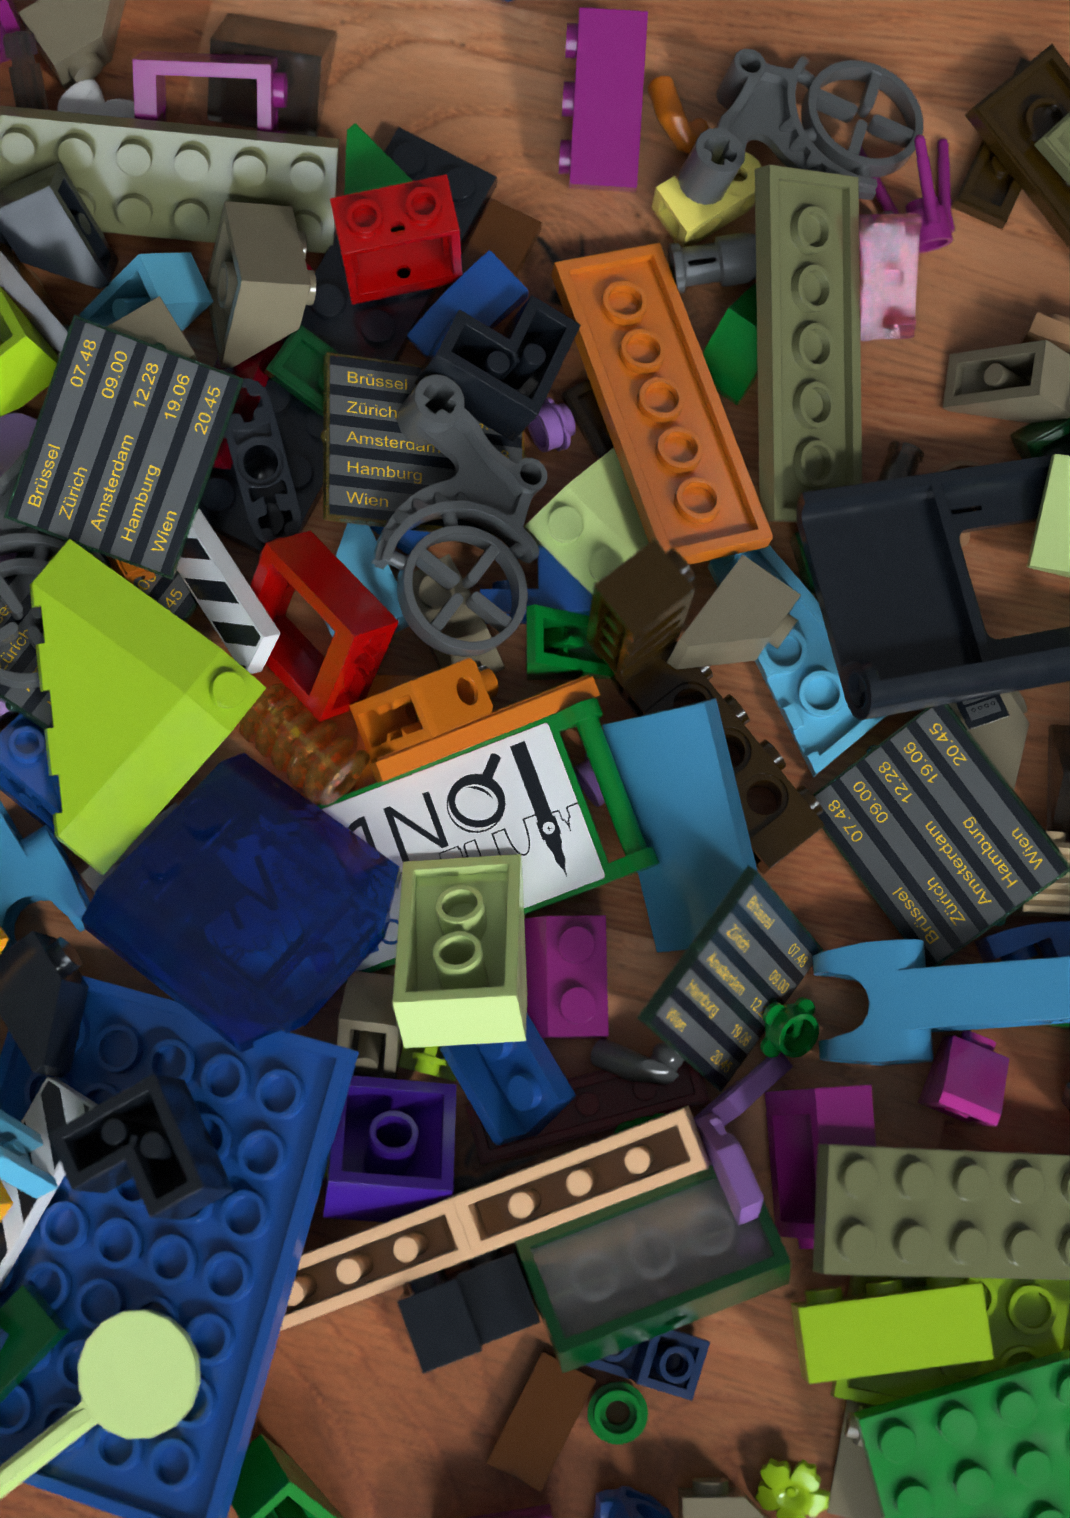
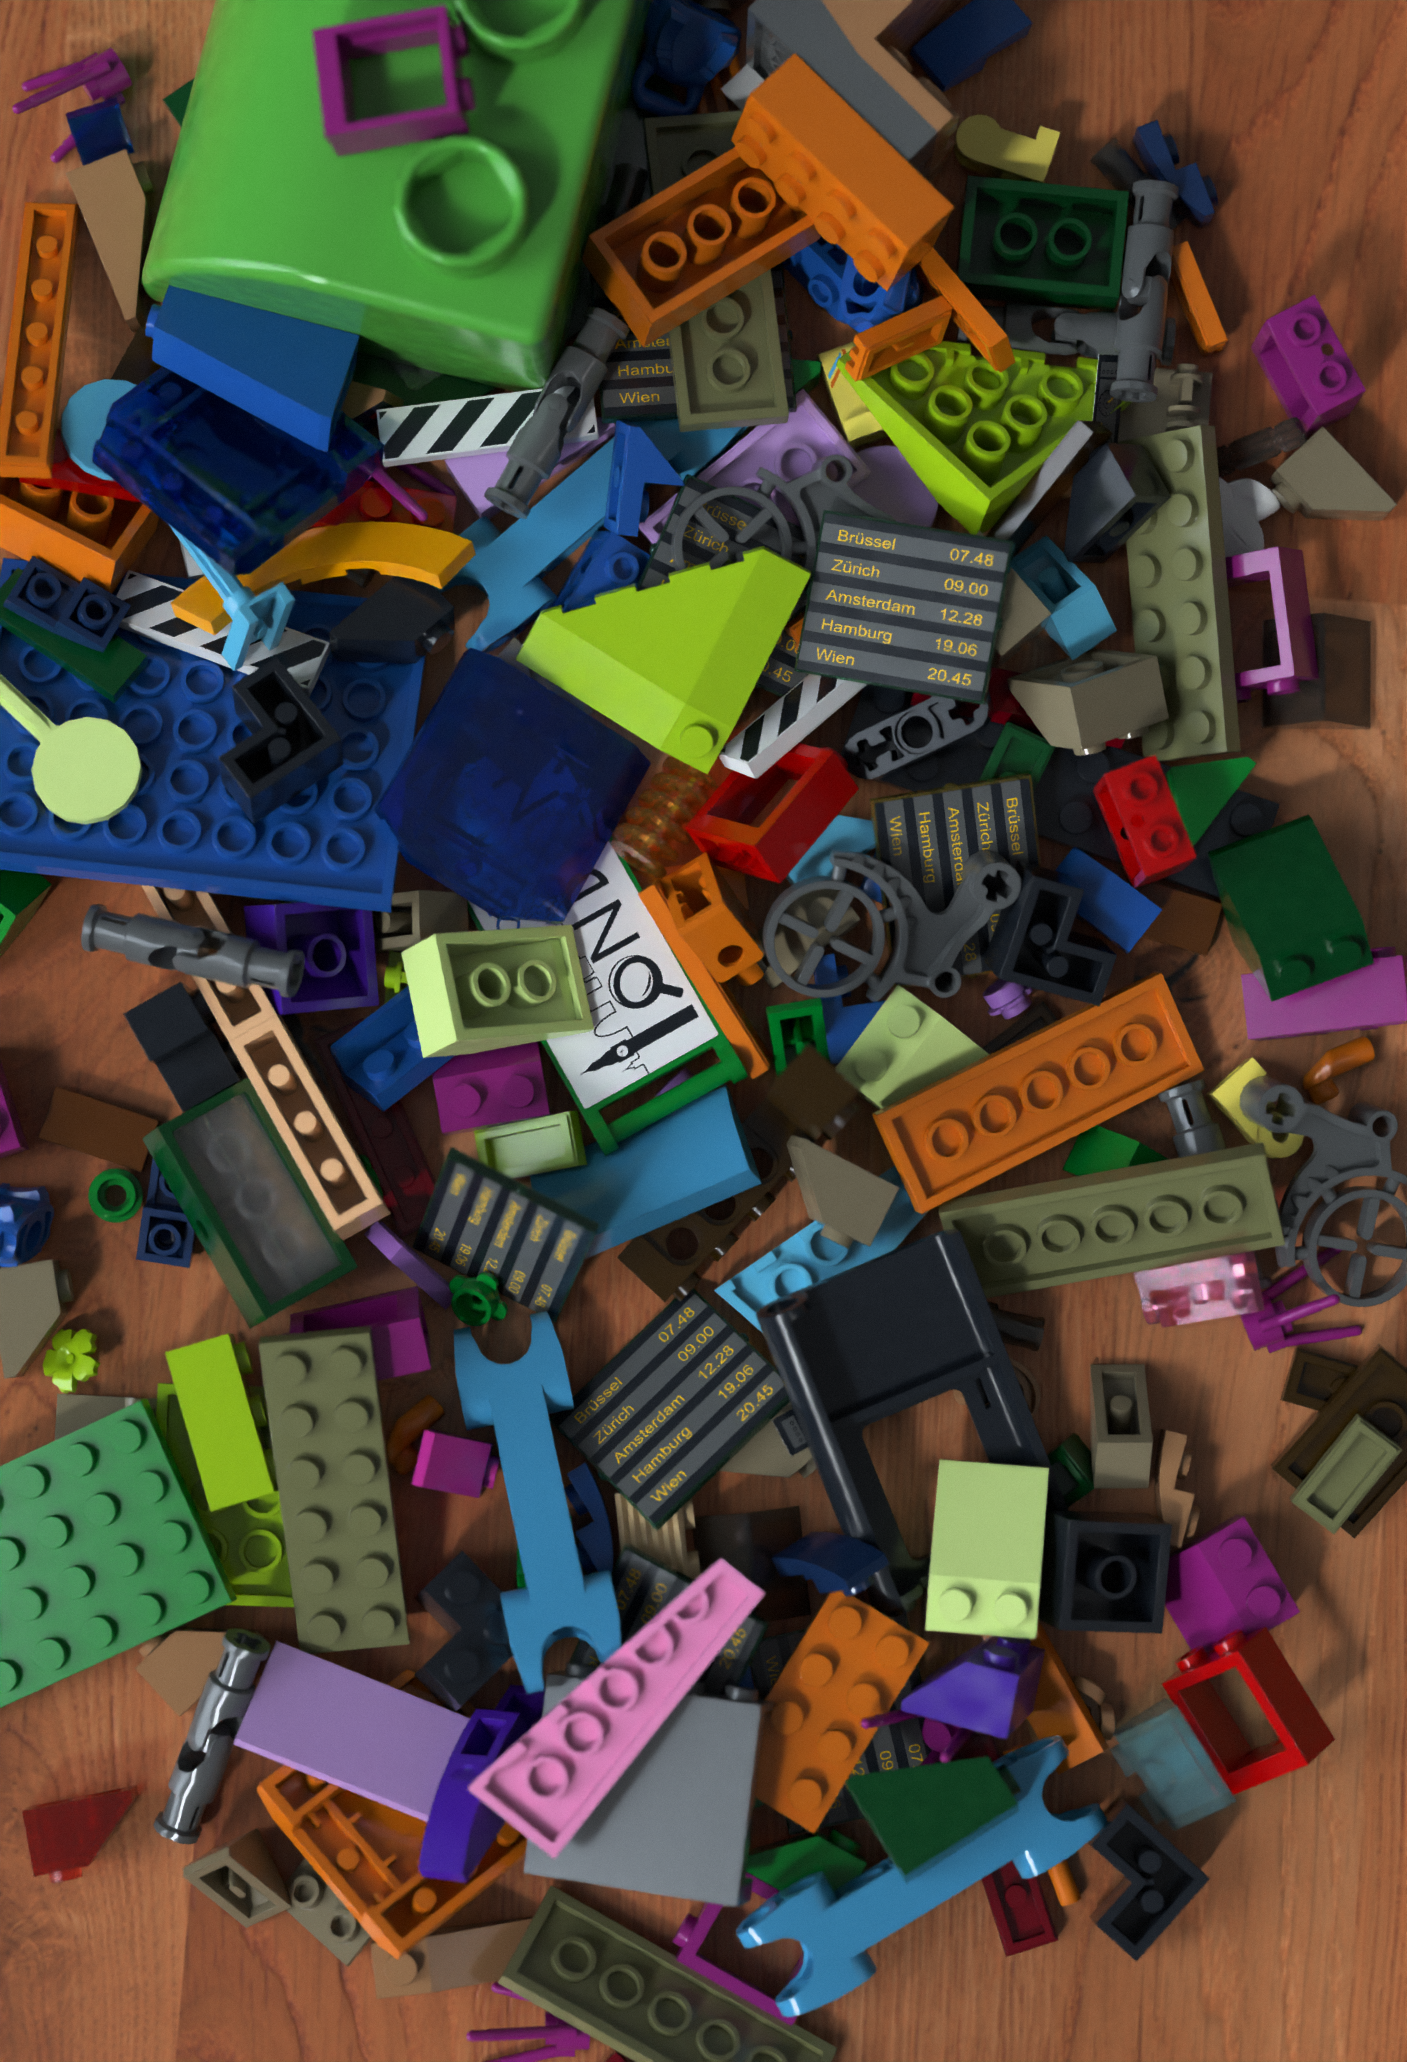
camera: 80 degrees right, 5 degrees up
dark grey arm [591,1038,684,1085] -> none
medium lavender tile [695,1113,763,1225] -> none
none -> dark grey piece [81,904,305,998]
none -> orange arm [386,1395,445,1475]
none -> lime tile [474,1111,587,1179]
none -> dark green slope [1207,814,1374,1002]

